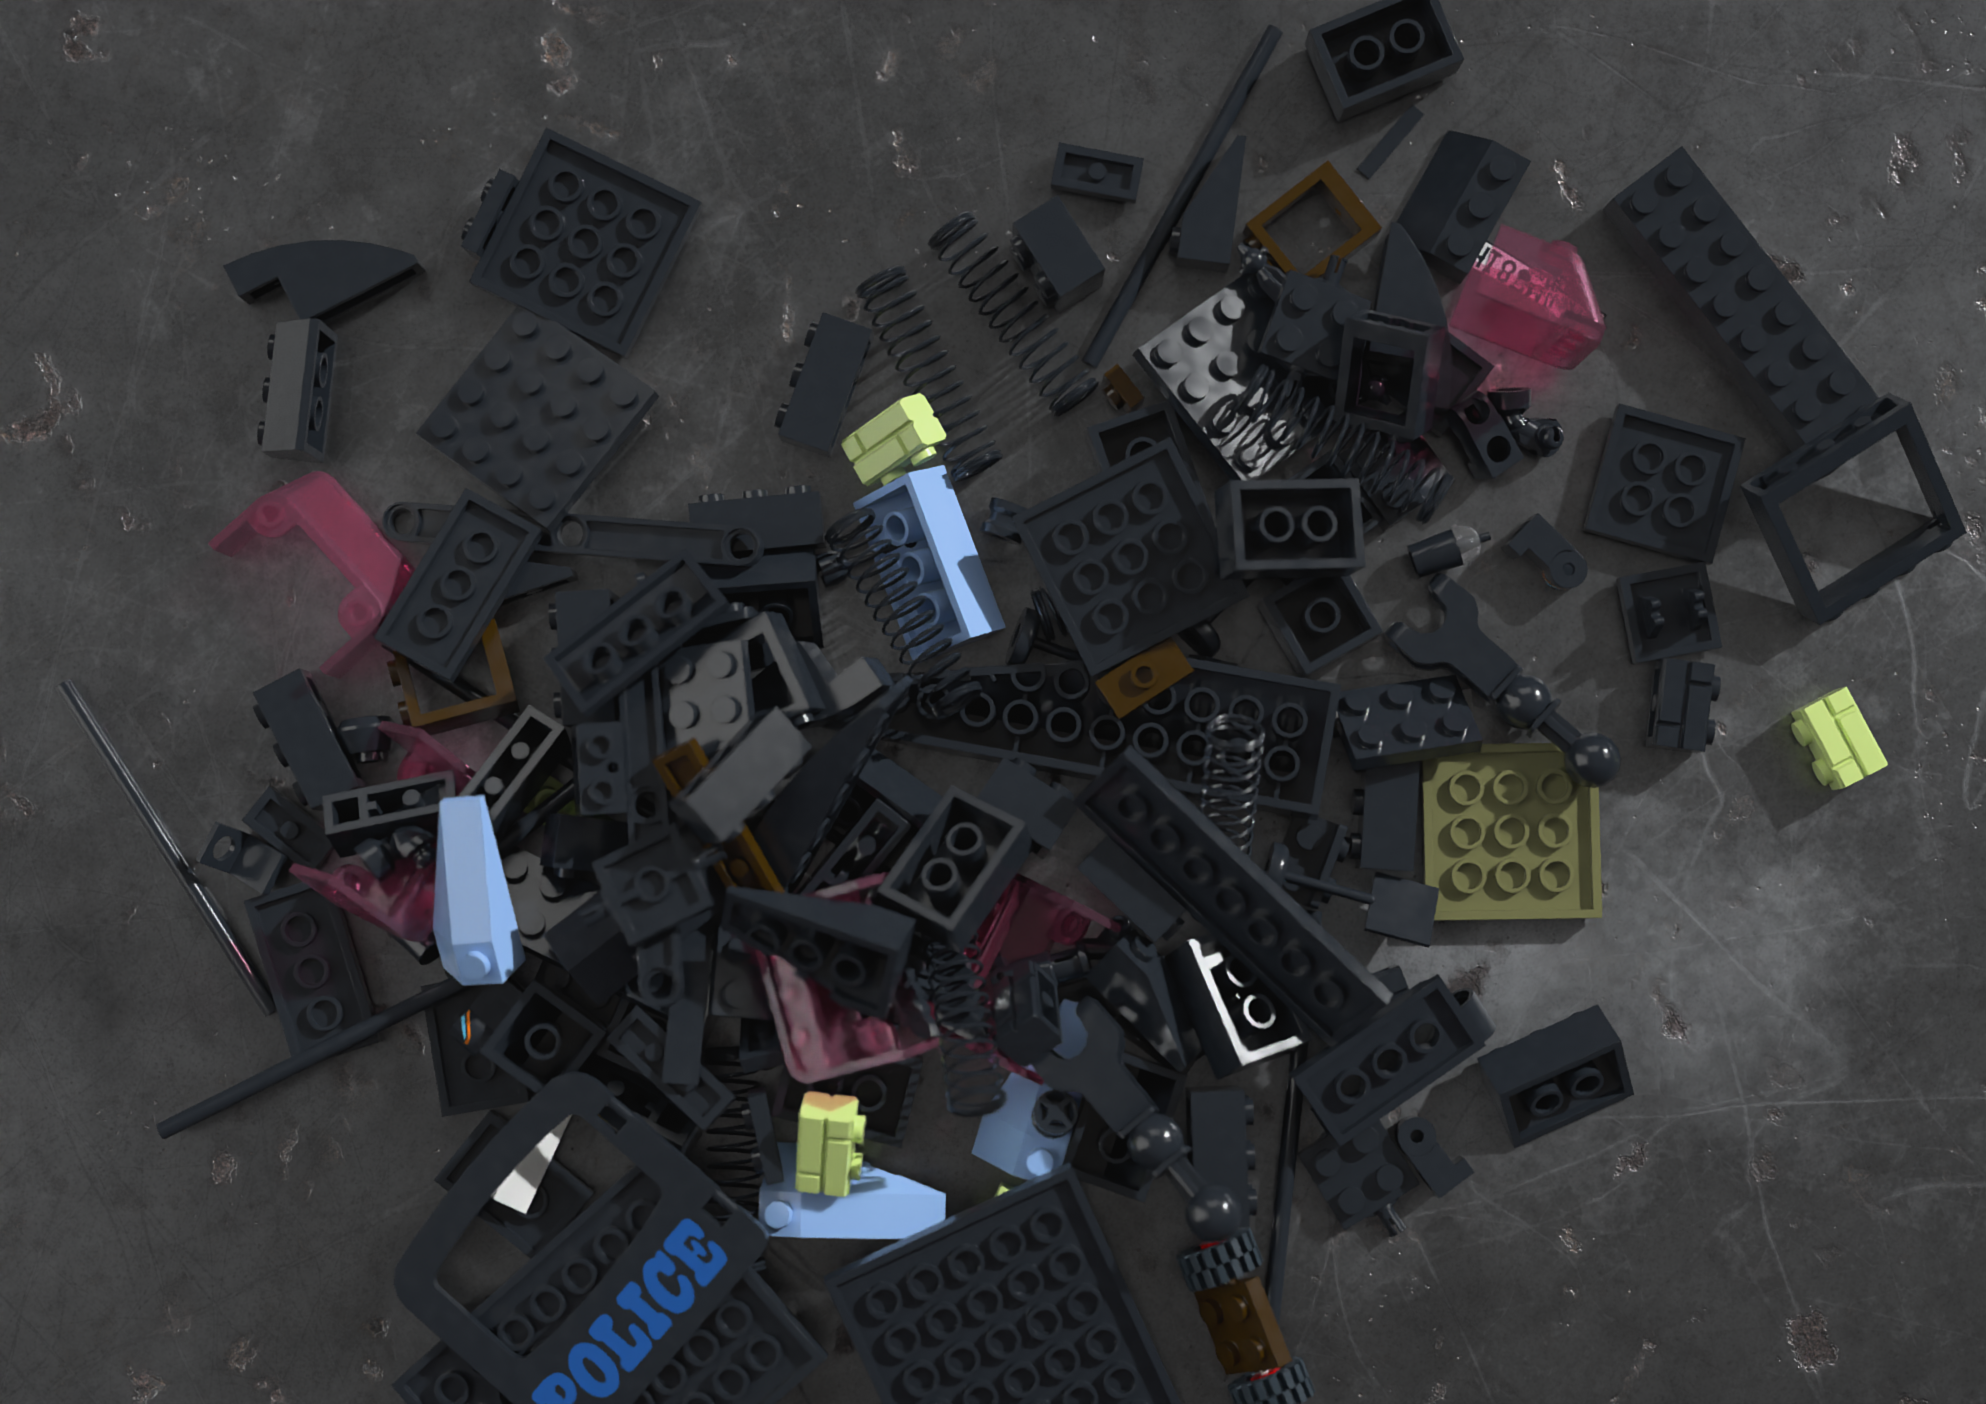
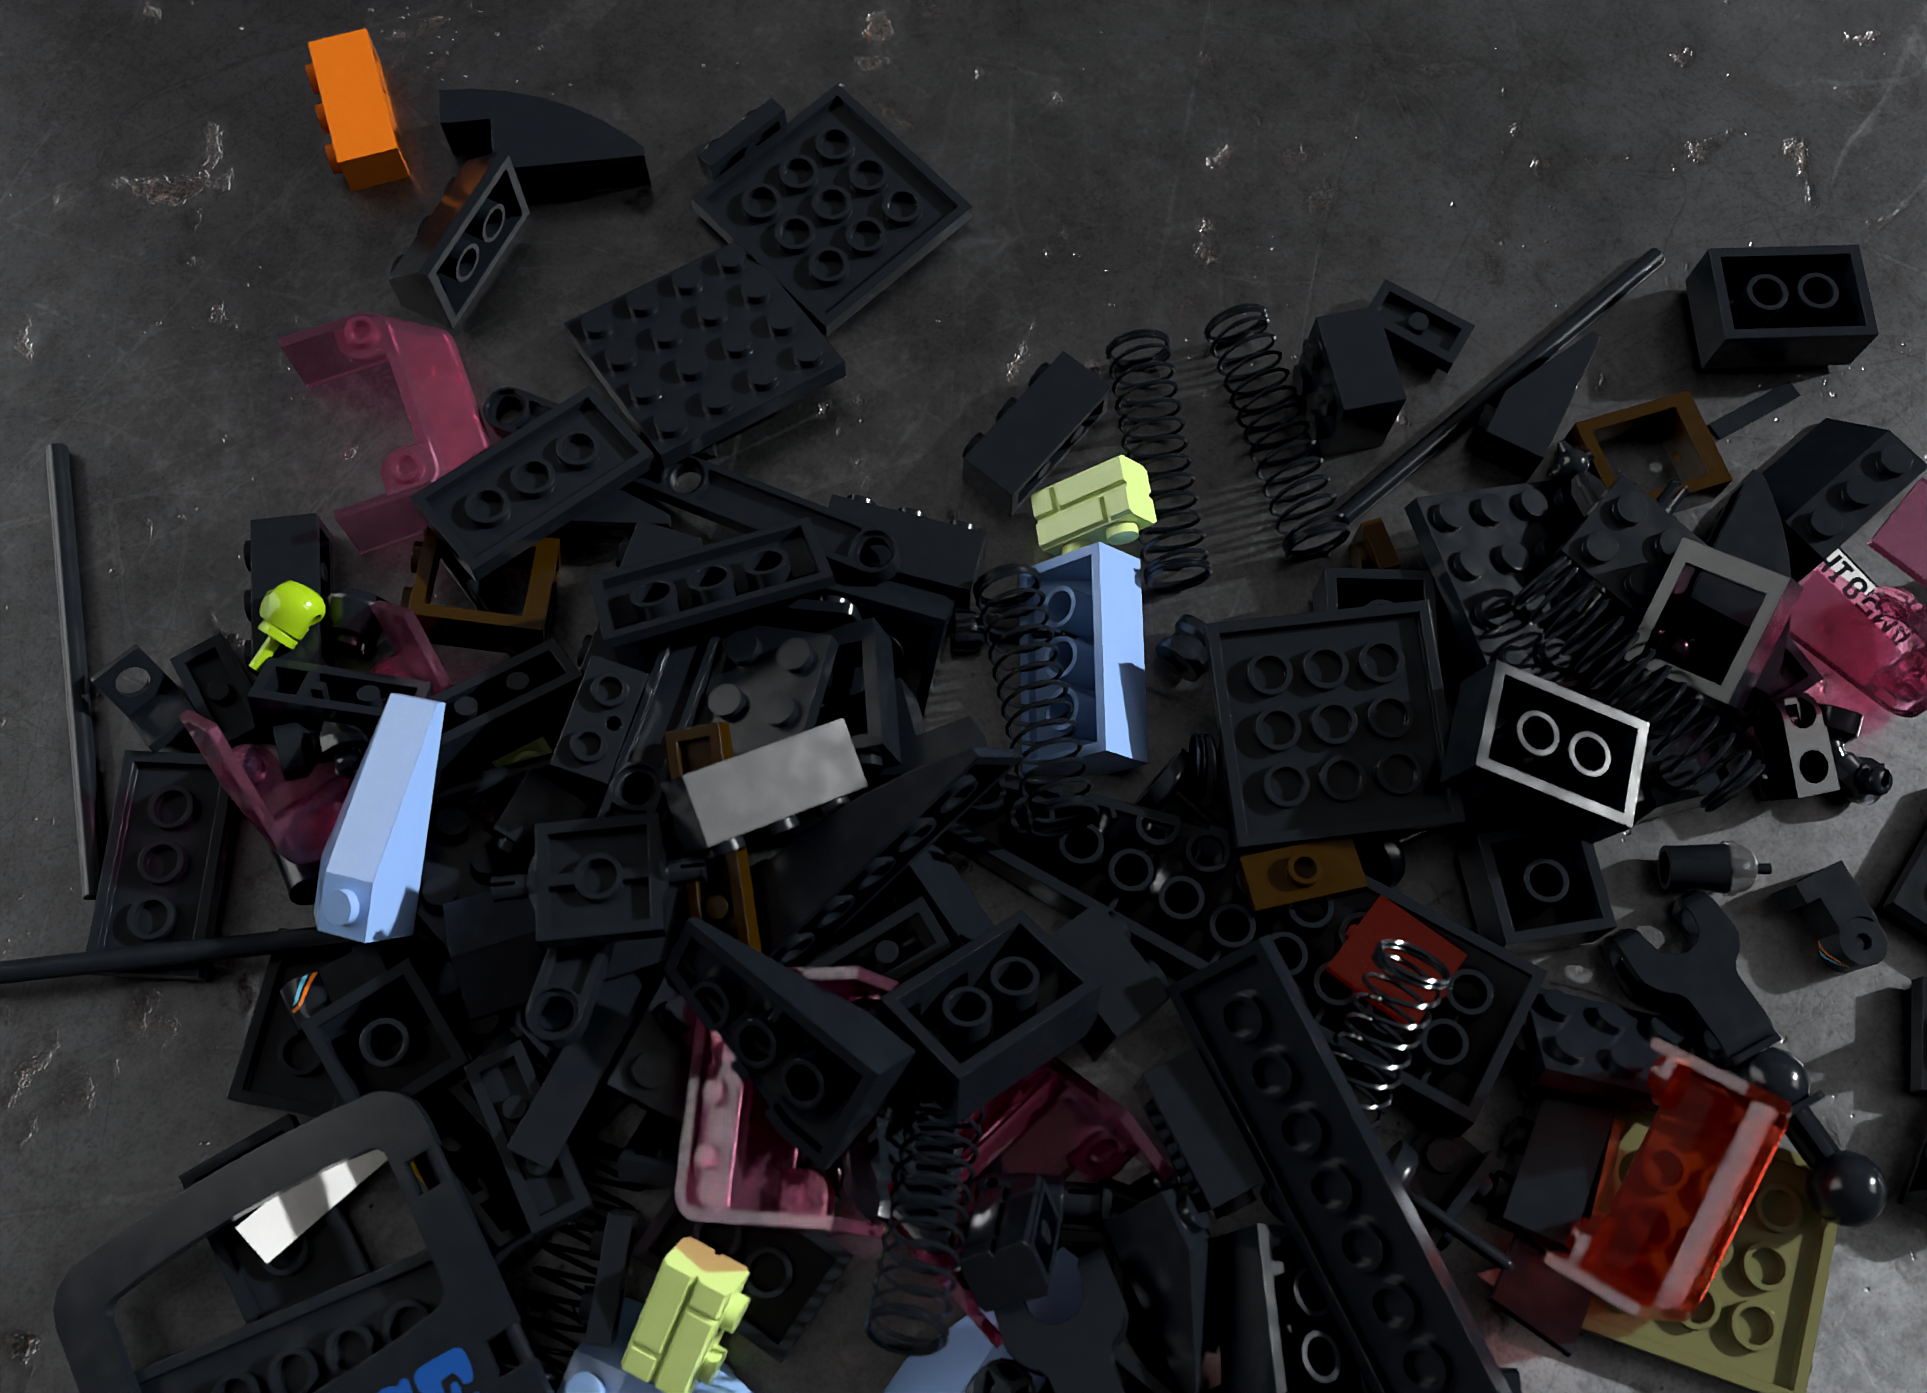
camera: 15 degrees right, 15 degrees down
none -> lime piece [248,580,326,672]
none -> orange brick [305,28,410,192]
none -> clear red piece [1325,894,1467,1032]
none -> clear red windscreen [1543,1036,1792,1322]

